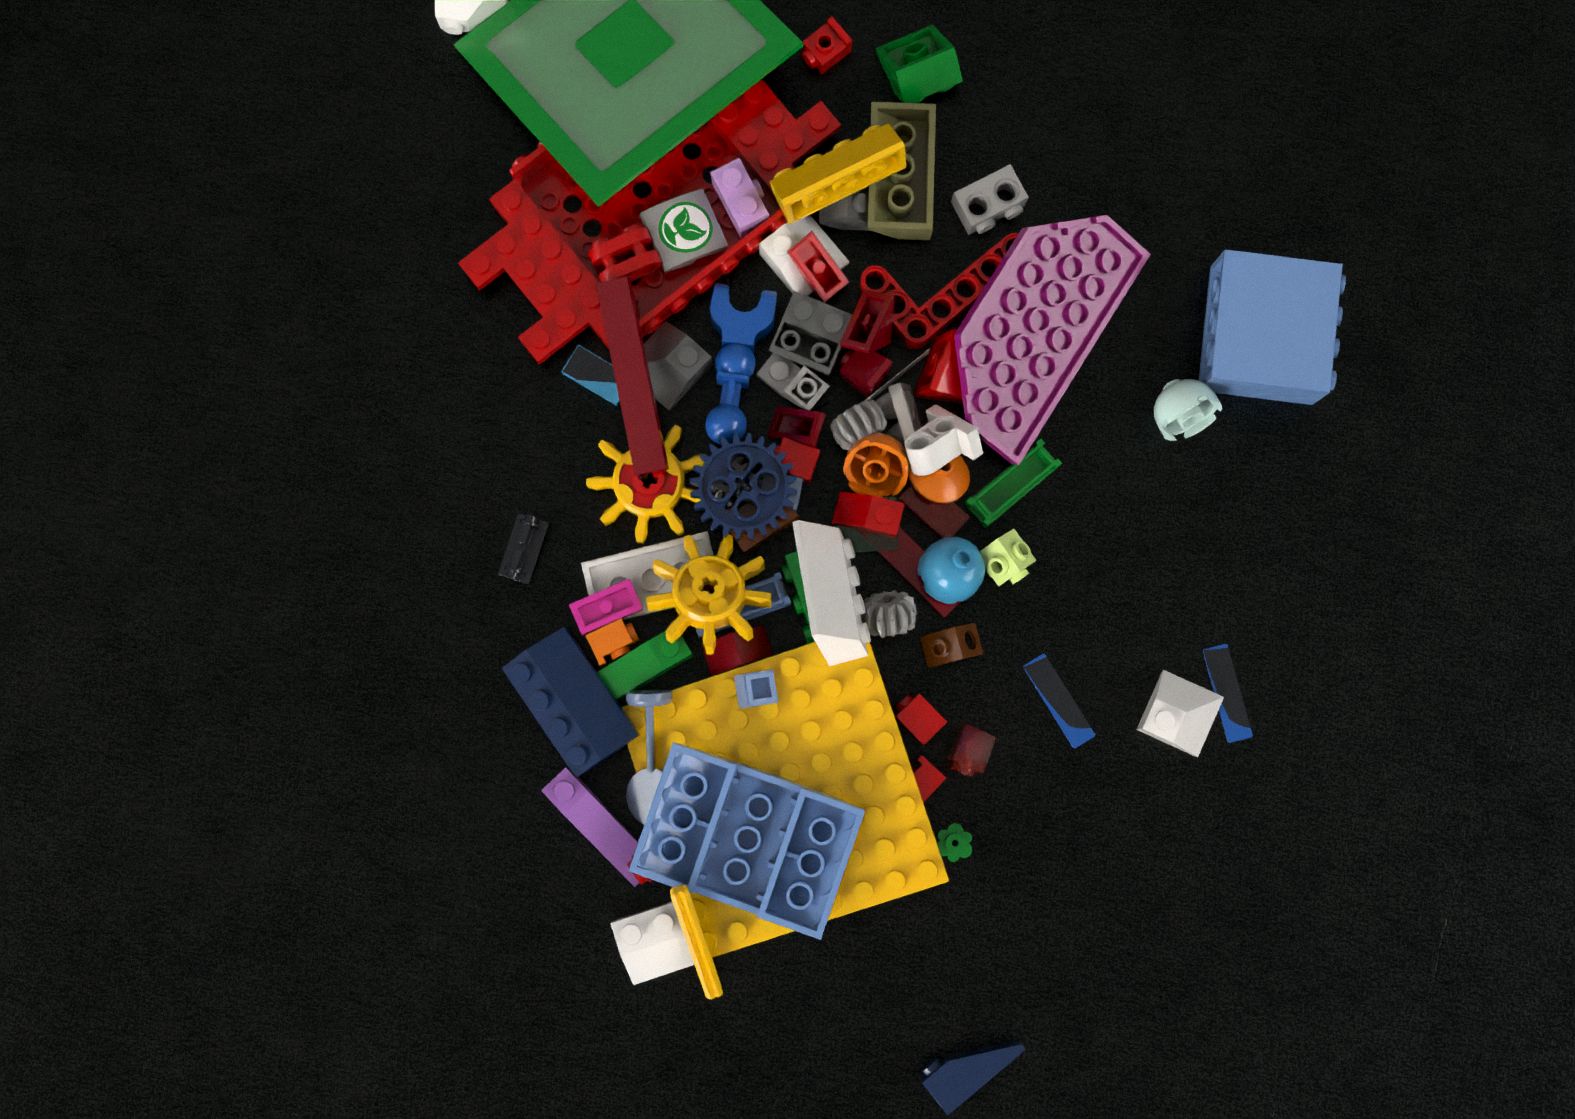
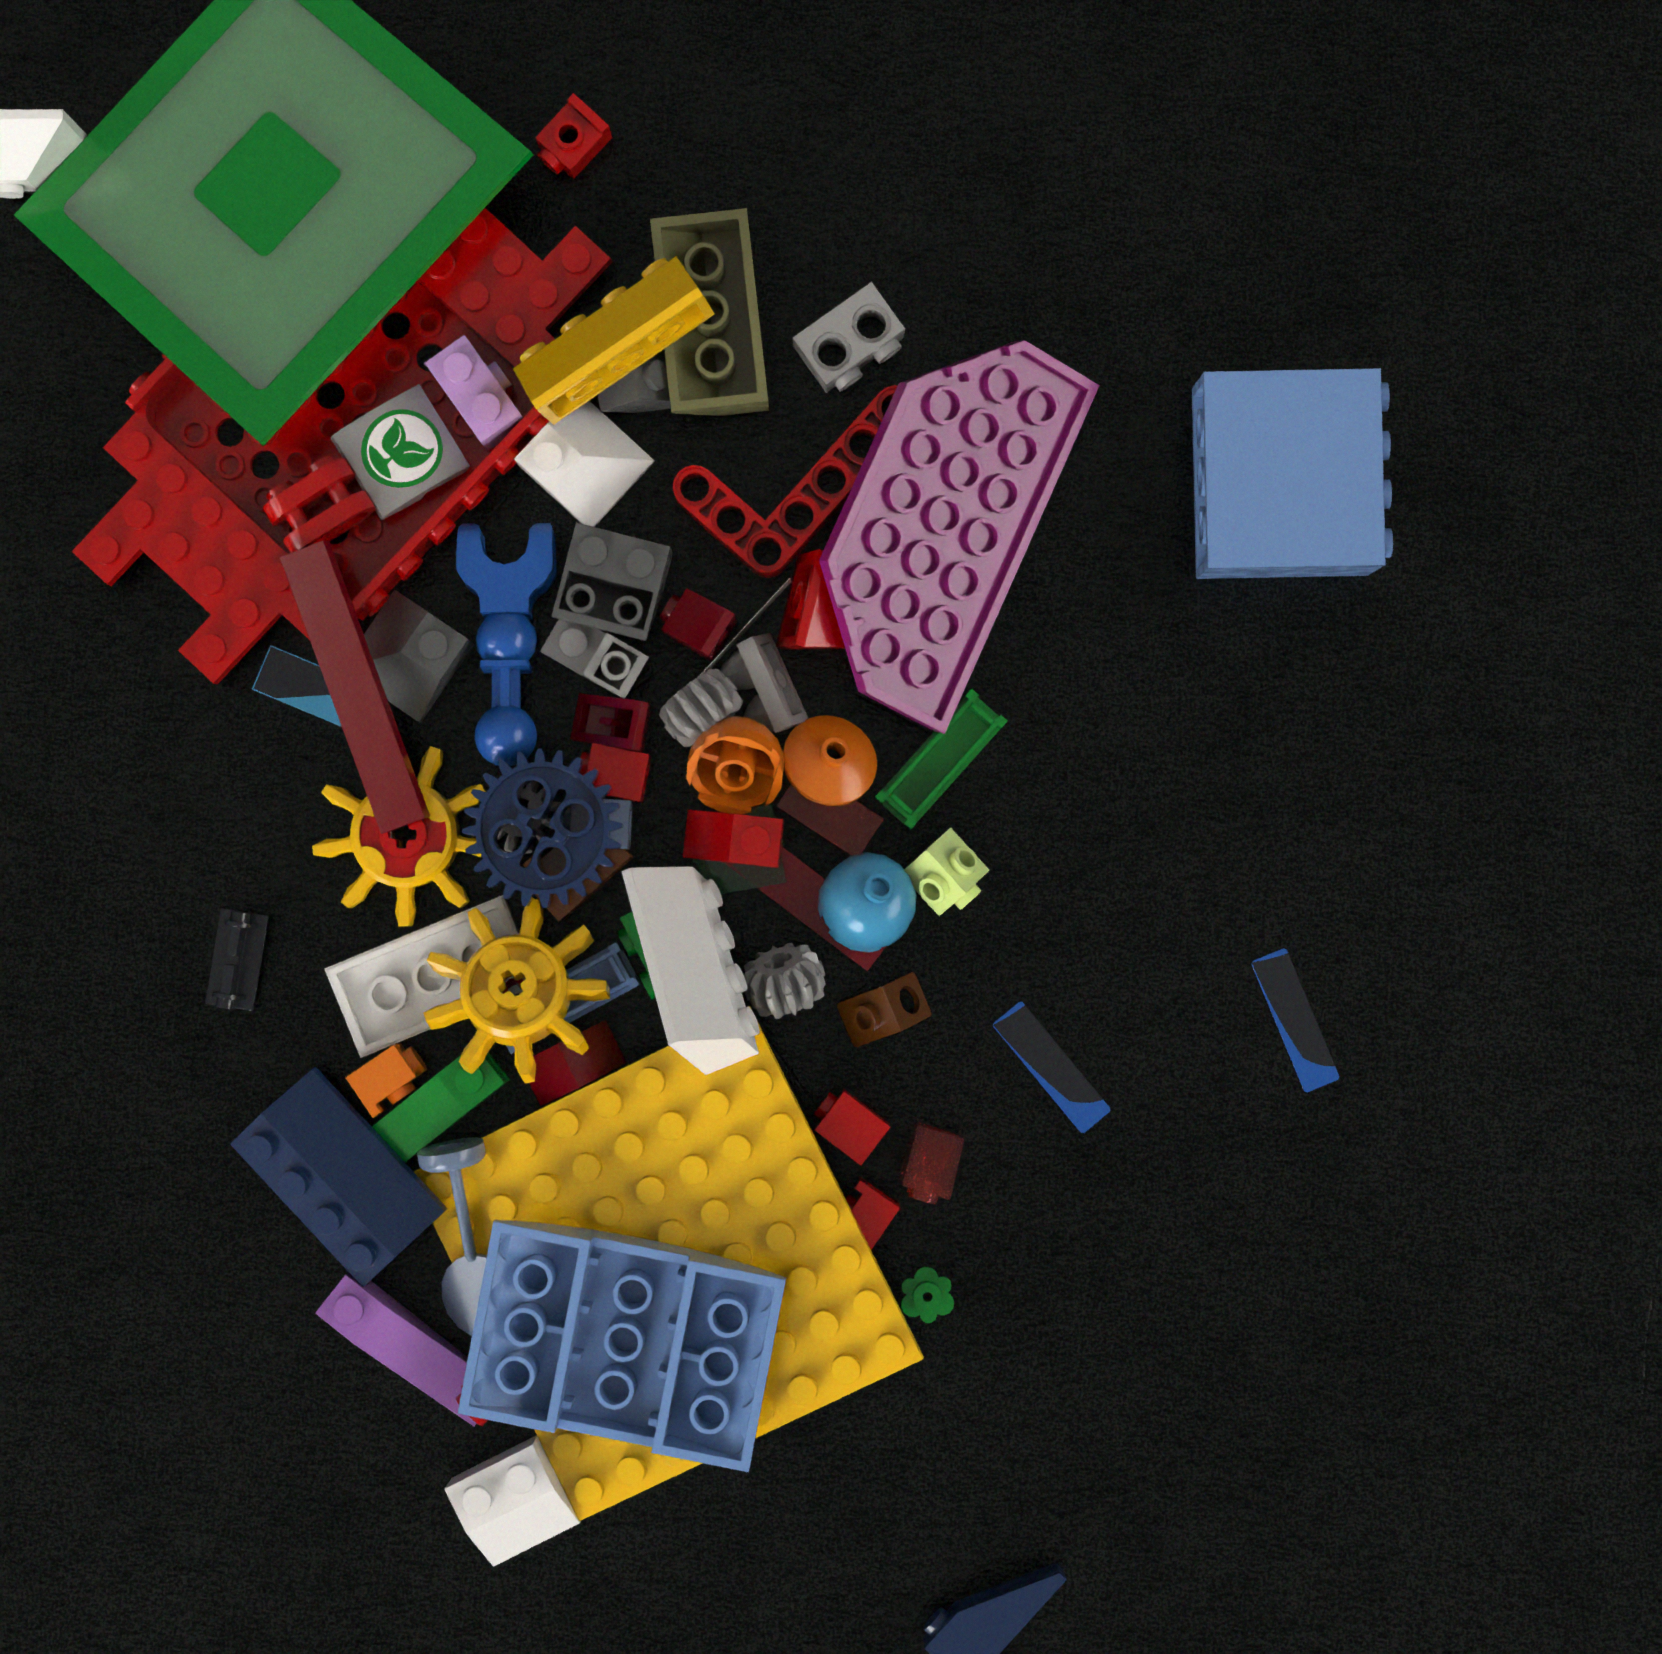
camera: 10 degrees left, 5 degrees up
dark pink plate [569,578,644,636] -> none
yellow axle [670,884,723,1000] -> none
medium blue slope [734,670,778,709] -> none
red slope [787,231,849,302] -> none
dark red slope [839,289,895,354] -> none
green slope [875,25,963,103] -> none
white tile [904,404,983,476] -> none
white slope [1137,670,1224,757] -> none
light aqua cylinder [1154,379,1222,441] -> none

